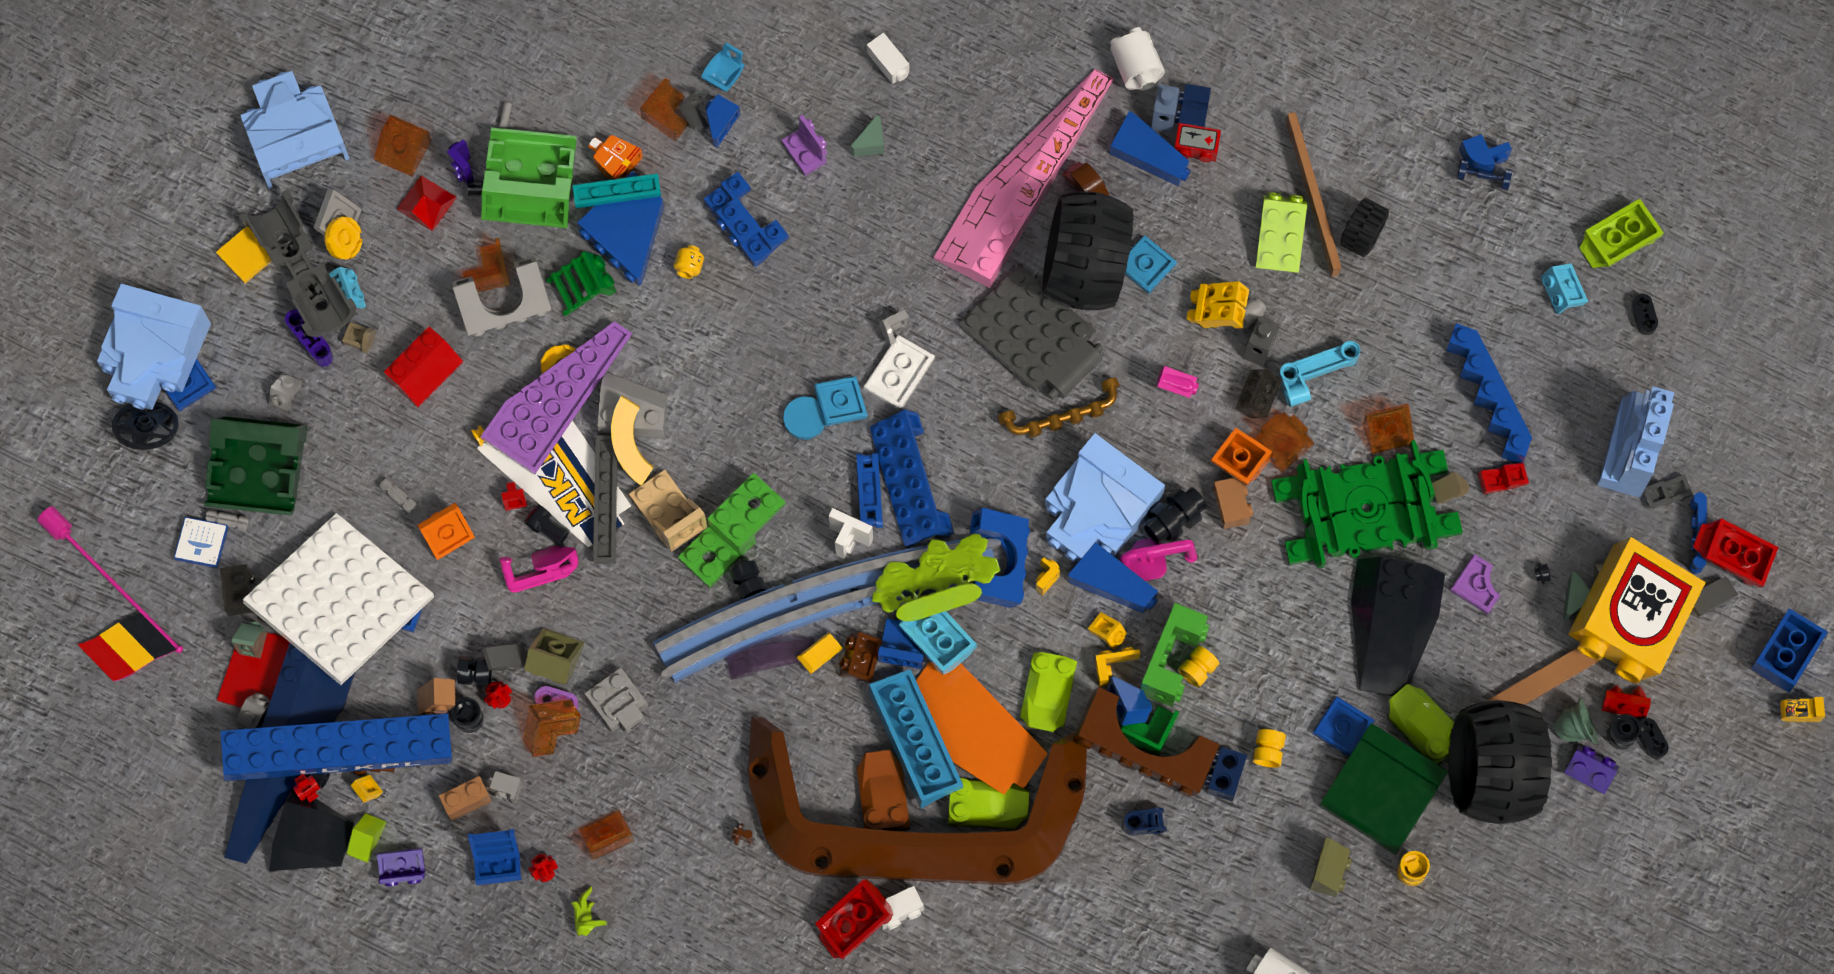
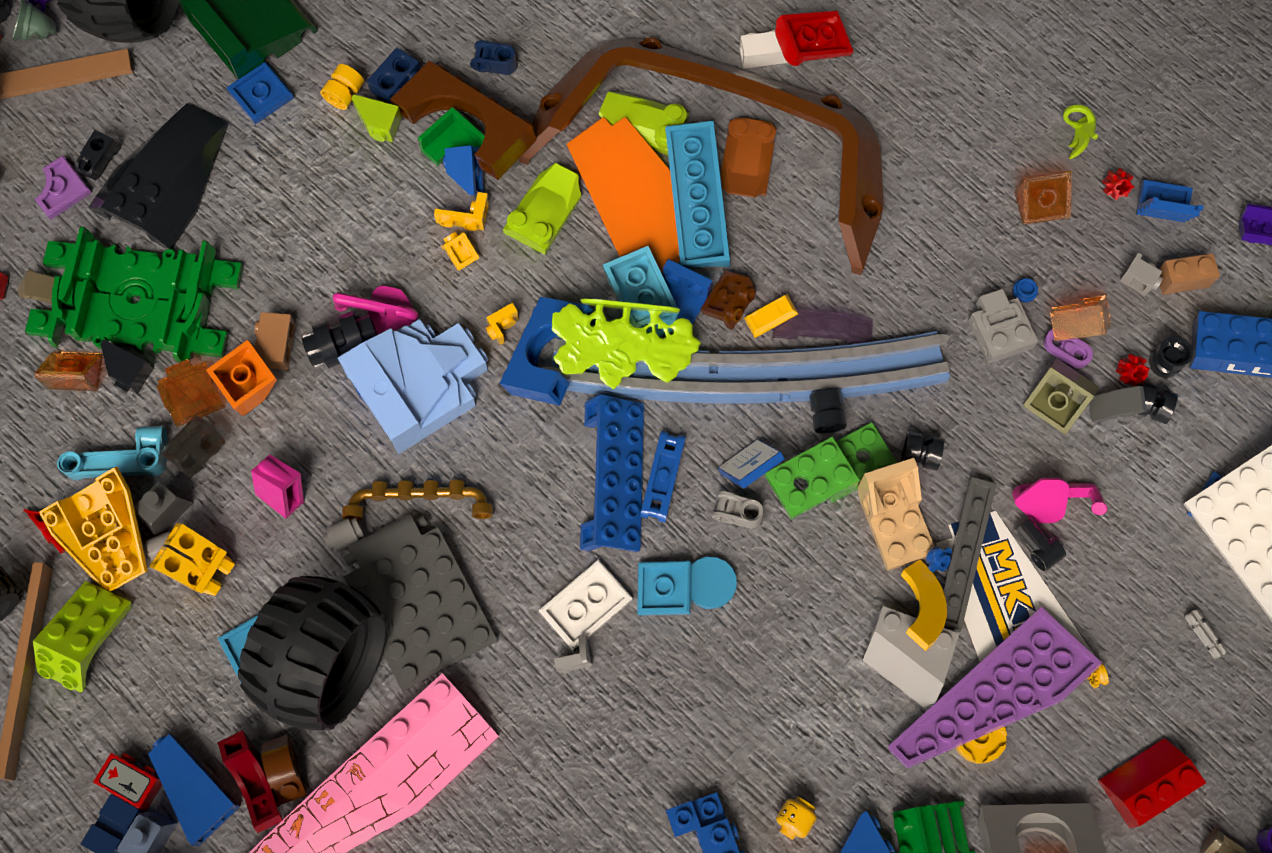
camera: 165 degrees left, 0 degrees up
orange tile [417,503,475,560] -> none
medium nougat brick [417,678,455,716] -> none
red tile [501,482,527,511] -> none
reddish brown plate [731,823,754,846] -> none
white bracket [829,508,873,559] -> none
blue slope [1067,542,1158,613] -> none
bright green plate [1141,603,1210,708] -> none
yellow wheel [1178,645,1220,688] -> none
lime slope [1388,684,1454,764] -> none
none -> red hand [23,509,66,554]
none -> yellow wedge [39,467,148,592]
none -> black leg [75,130,121,180]
none -> black slope [100,339,153,394]
none -> dark red arch [217,730,283,833]
none -> light grey brick [323,518,364,552]
none -> lime slope [352,94,402,142]
none -> light grey piece [712,491,763,529]
none -> tile [718,439,784,488]
none -> black wheel [901,431,945,471]
none -> blue plate [926,546,952,572]
none -> blue plate [1013,278,1038,303]

